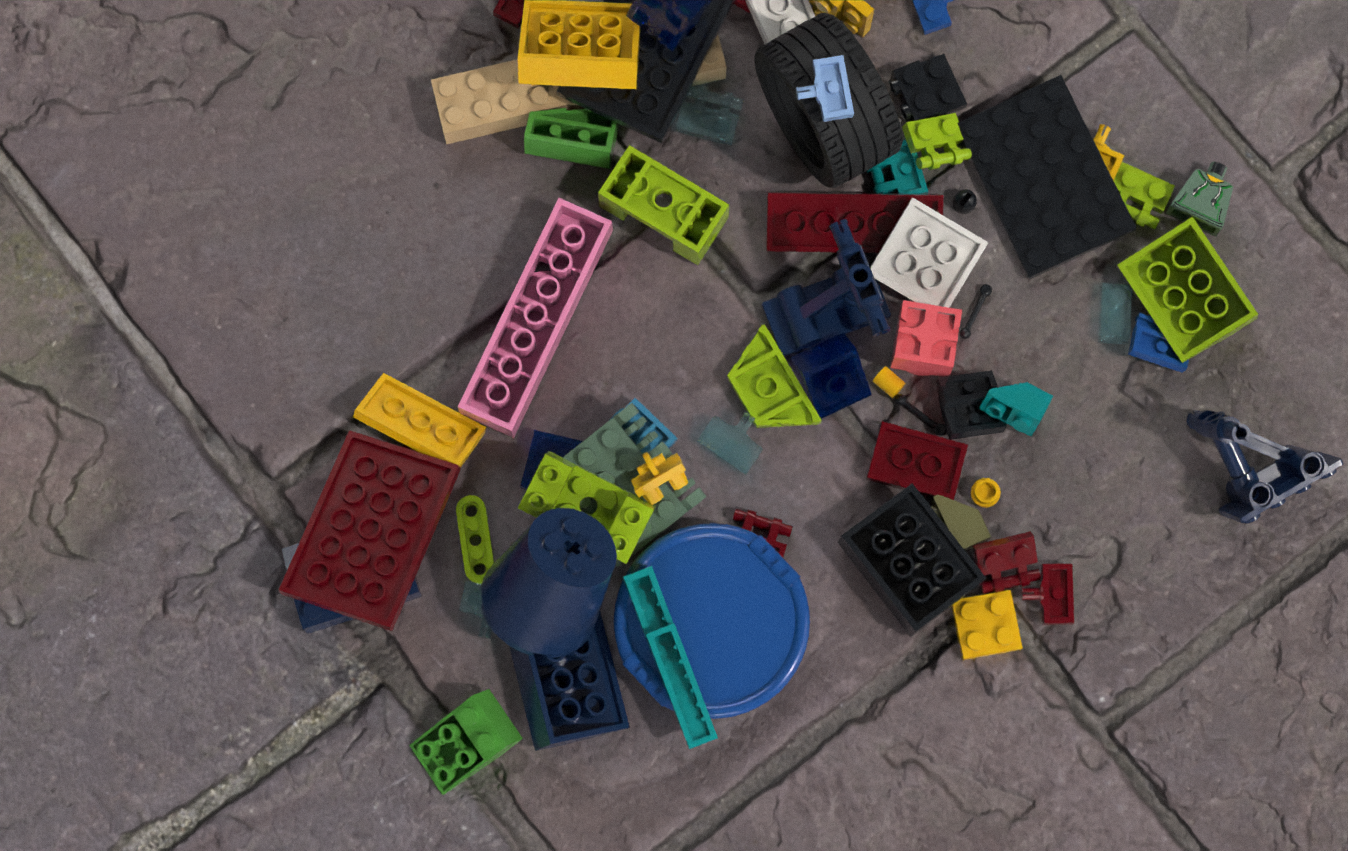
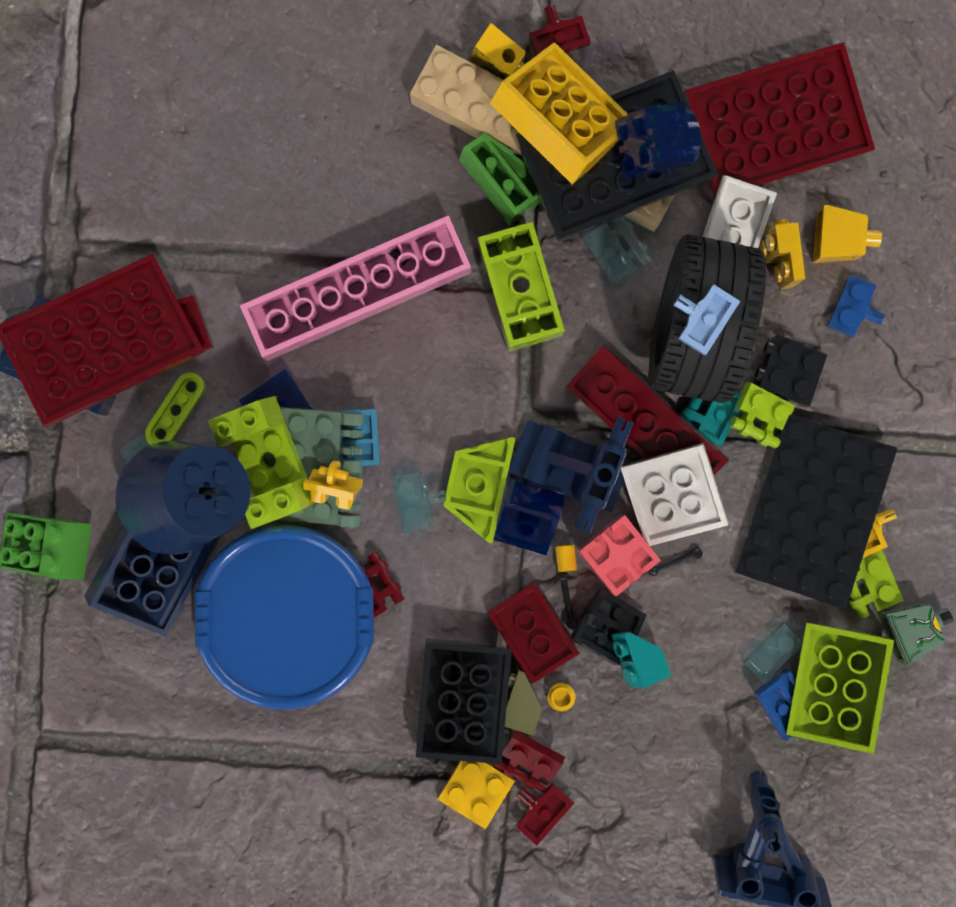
camera: 40 degrees right, 10 degrees up
yellow plate [353,373,487,468] -> none
teal slope [622,566,718,749] -> none
black hinge [953,189,977,214] -> none
none -> yellow torso [468,23,526,80]

